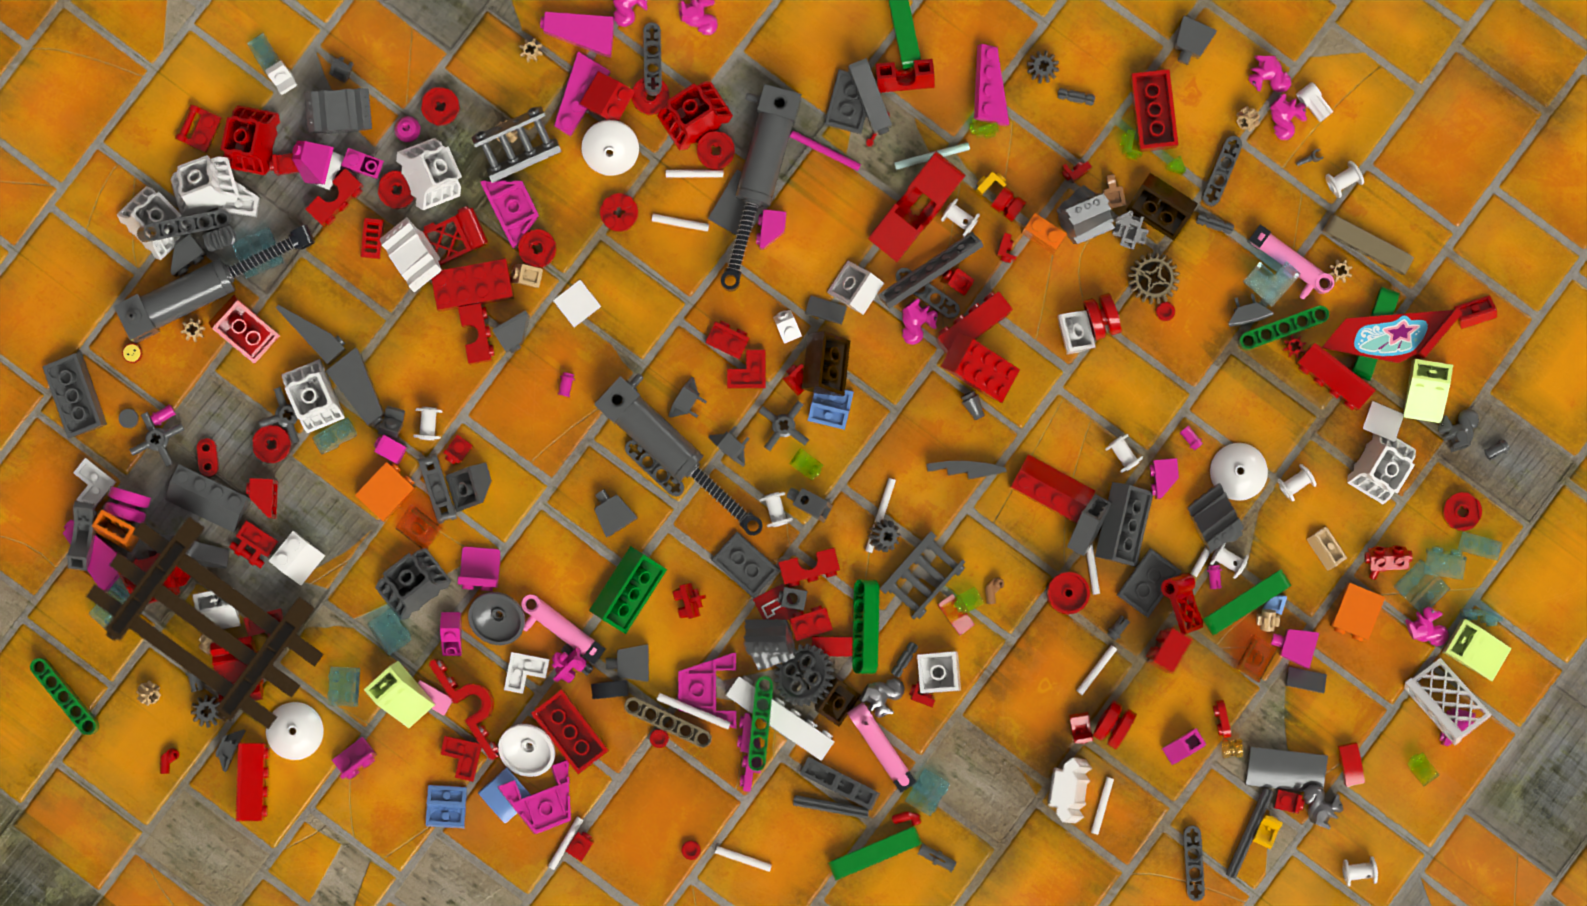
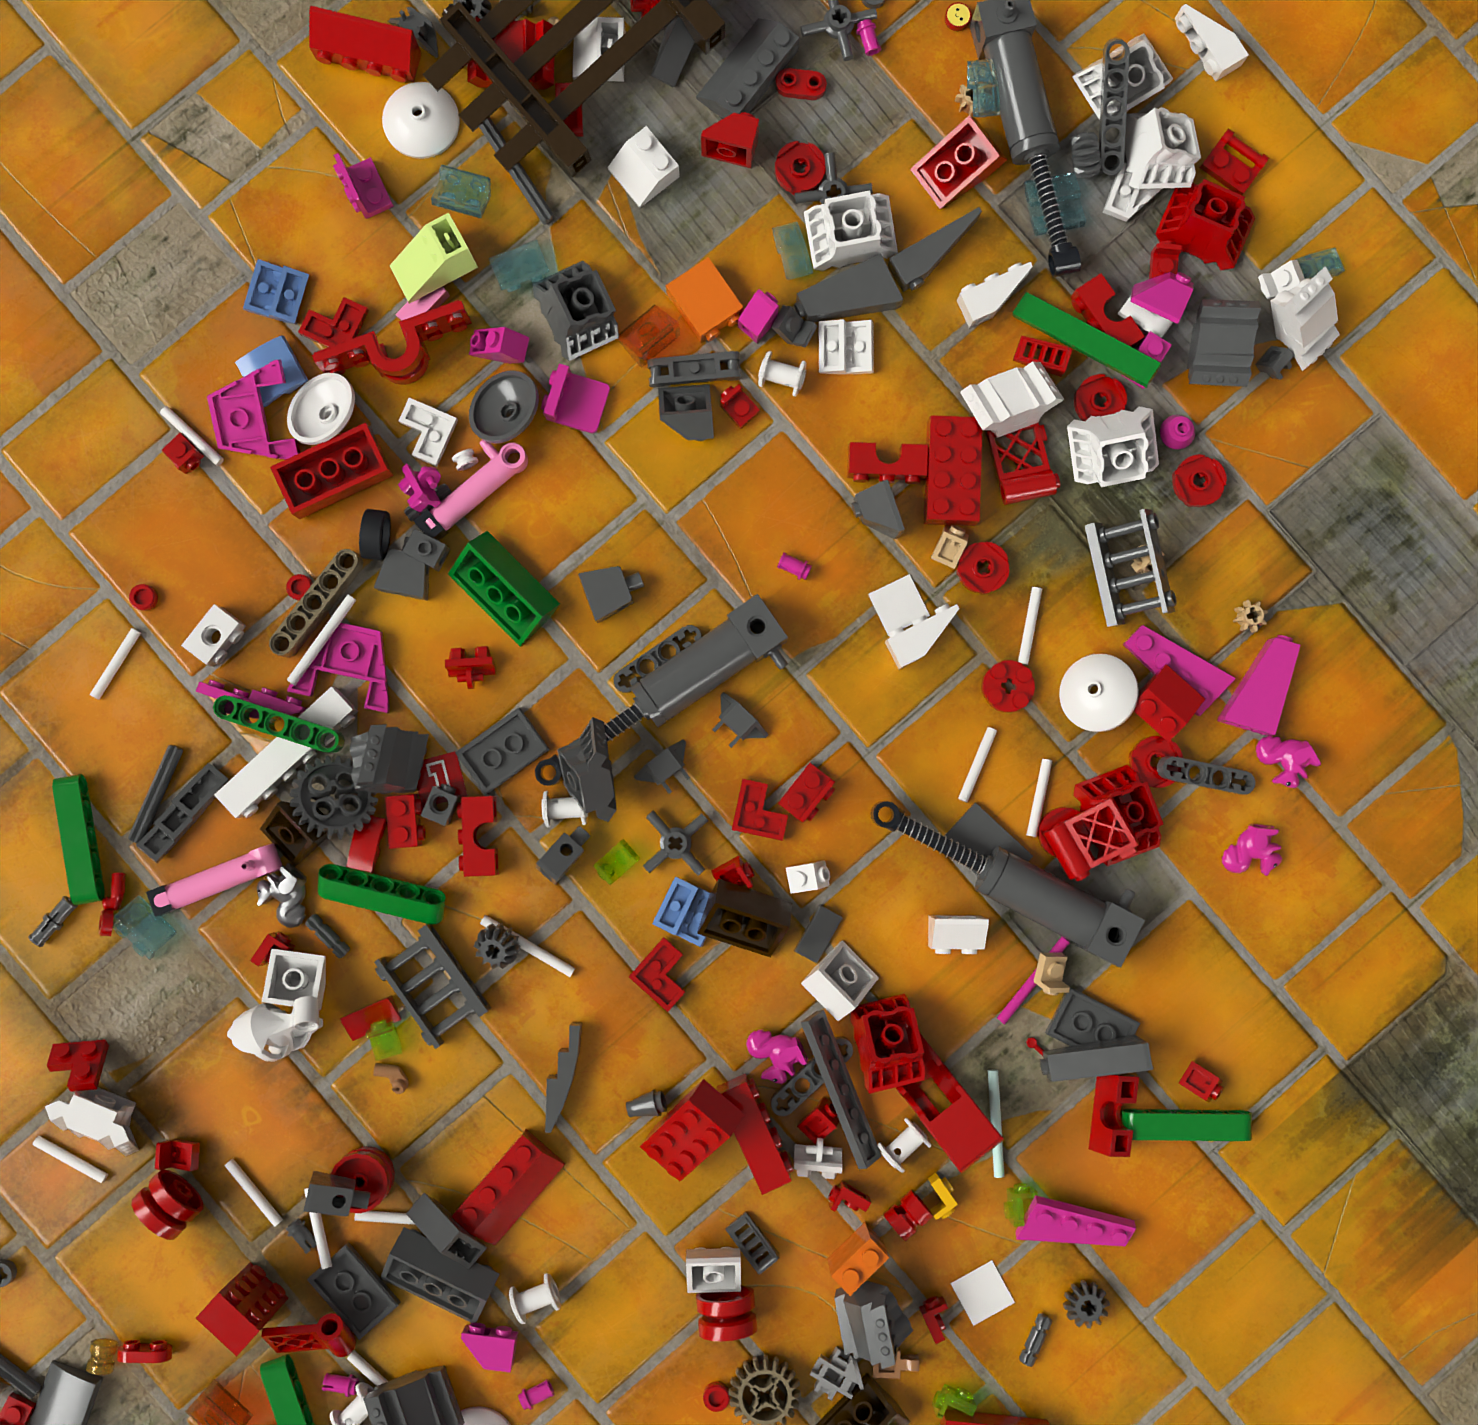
camera: 90 degrees right, 0 degrees up
dark grey slope [171,234,206,277] -> none
red plate [229,520,279,569] -> none
dark pink wing [480,181,539,248] -> none
dark pink slope [756,210,786,250] -> none
dark pink slope [1162,728,1207,765] -> none
none -> red plate [46,1039,109,1092]
none -> red tile [99,909,114,936]
none -> white brick [181,604,246,667]
none -> white piece [227,996,323,1062]
none -> dark grey torso [304,1171,371,1217]
none -> white bar [304,1188,332,1269]
none -> dark grey bracket [402,529,451,572]
none -> white bush [452,448,478,471]
none -> dark grey axle [479,117,554,225]
none -> dark grey slope [557,717,617,822]
none -> red plate [629,937,686,1012]
none -> dark grey slope [725,1212,780,1275]
none -> white hips [794,1138,842,1179]
none -> white slope [819,319,874,374]
none -> red slope [850,994,925,1094]
none -> white slope [885,603,959,669]
none -> white slope [928,915,989,954]
none -> white sticker [950,1260,1015,1326]
none -> white slope [957,262,1033,328]
none -> clear light blue slope [967,59,1000,117]
none -> green tile [1012,292,1161,388]
none -> white bar [1018,587,1042,665]
none -> tan bracket [1034,953,1070,995]
none -> red piece [1043,797,1140,881]
none -> white slope [1175,4,1249,82]
none -> red bracket [1179,1061,1224,1103]
none -> white slope [1270,266,1340,371]

